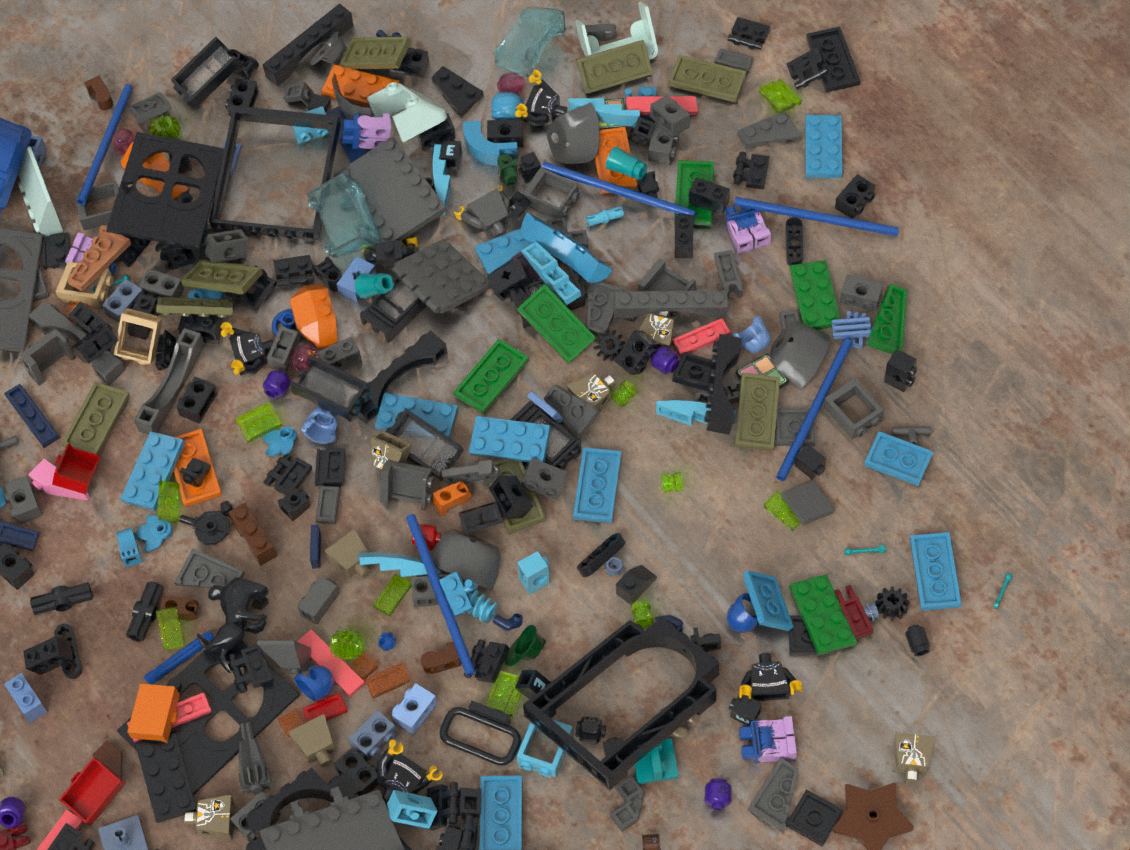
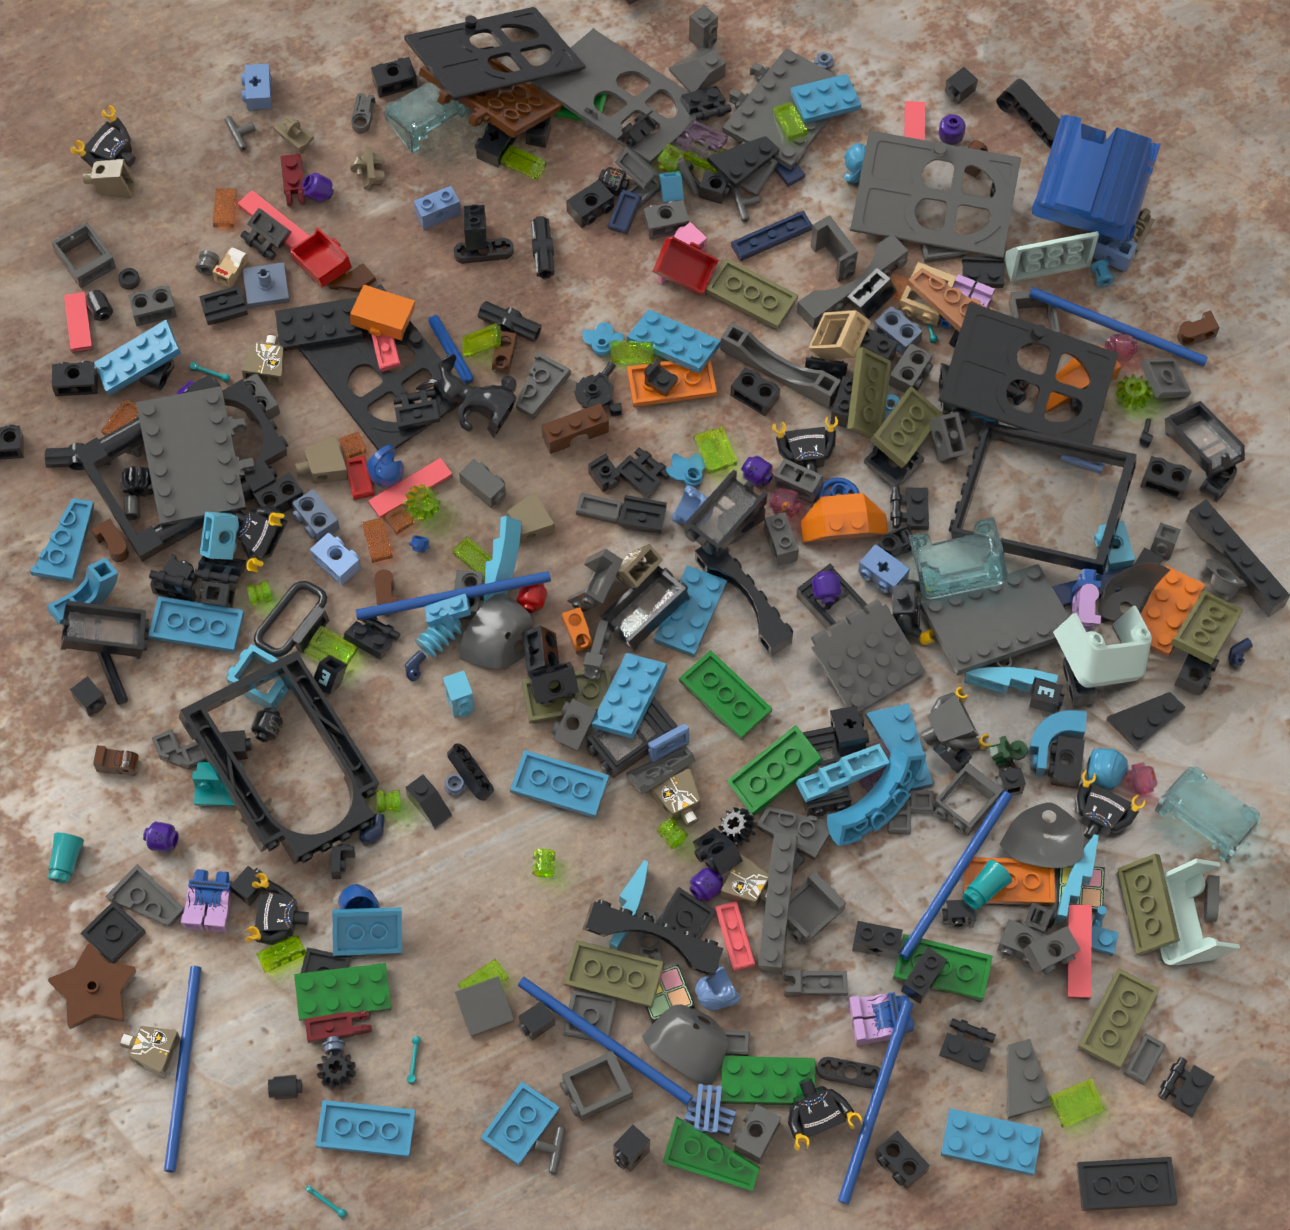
camera: 95 degrees right, 5 degrees up
black brick [71,324,118,364] -> none
dark azure leg [116,528,143,567] -> none
dark grey piece [238,722,272,794] -> none
dark grey slope [257,640,311,675] -> none
dark blue tile [310,524,321,569] -> none
teal plant [355,273,394,299] -> none
dark green piece [504,625,546,666] -> none
medium azure pin [586,206,624,227] -> none
black plate [787,47,829,90] -> none
none -> blue piece [164,966,202,1173]
none -> clear neon green wheel [247,580,273,606]
none -> clear neon green plate [256,934,307,973]
none -> black torso [788,1078,862,1151]
none -> dark purple head [812,571,842,604]
none -> dark azure bush [1090,260,1114,287]
none -> black hand [1139,418,1154,447]

